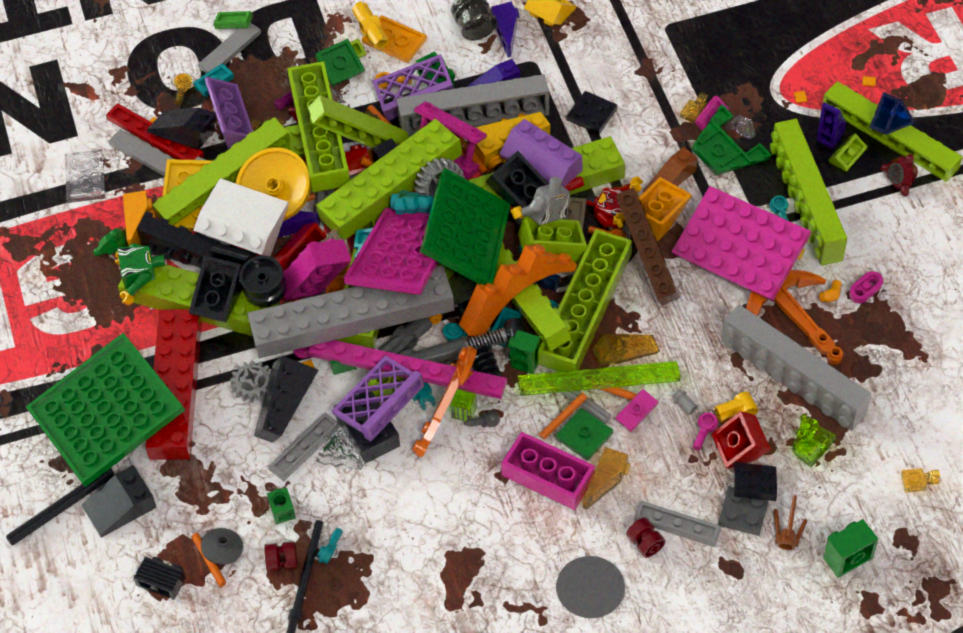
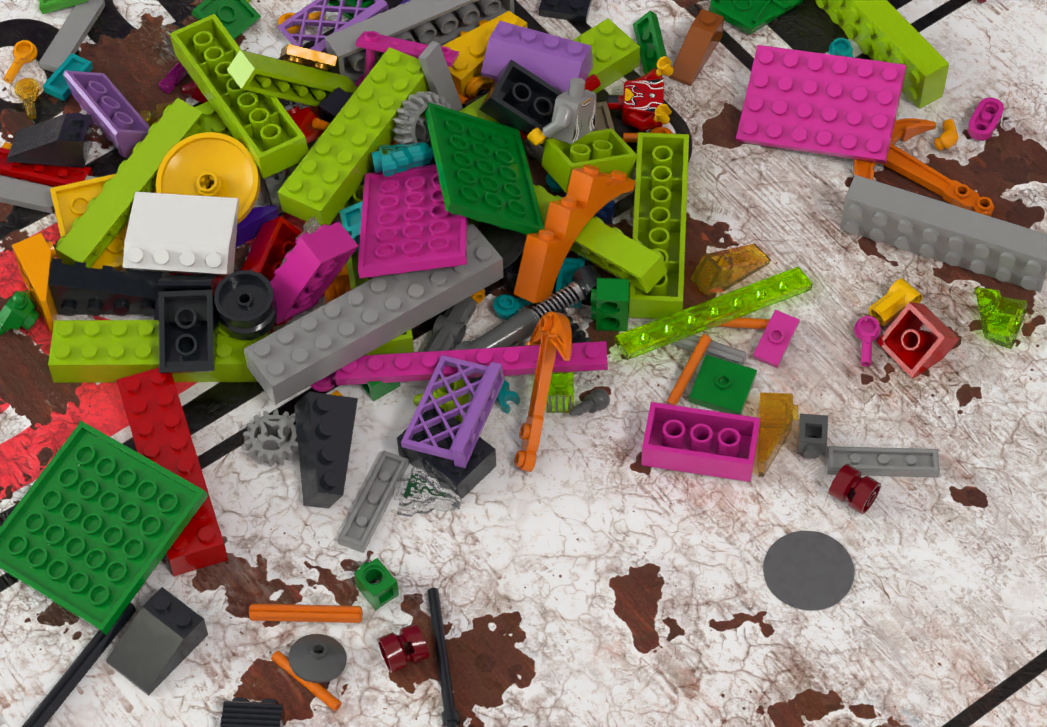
camera: 20 degrees left, 0 degrees up
green torso [115,243,165,305] -> none
teal plate [317,528,343,564] -> none
reddish brown brick [616,187,680,306] -> none
light orange slope [626,177,692,241] -> none
light grey pin [672,389,698,415] -> none
dark grey plate [718,486,769,536] -> none
black plate [734,462,777,501] -> none
dark orange plant [774,495,808,550] -> none
none -> light orange plate [3,40,38,84]
none -> orange axle [249,603,363,623]
none -> plate [280,44,337,71]
none -> light grey tile [418,41,463,111]
none -> green plate [633,11,667,75]
none -> dark grey brick [797,413,828,459]

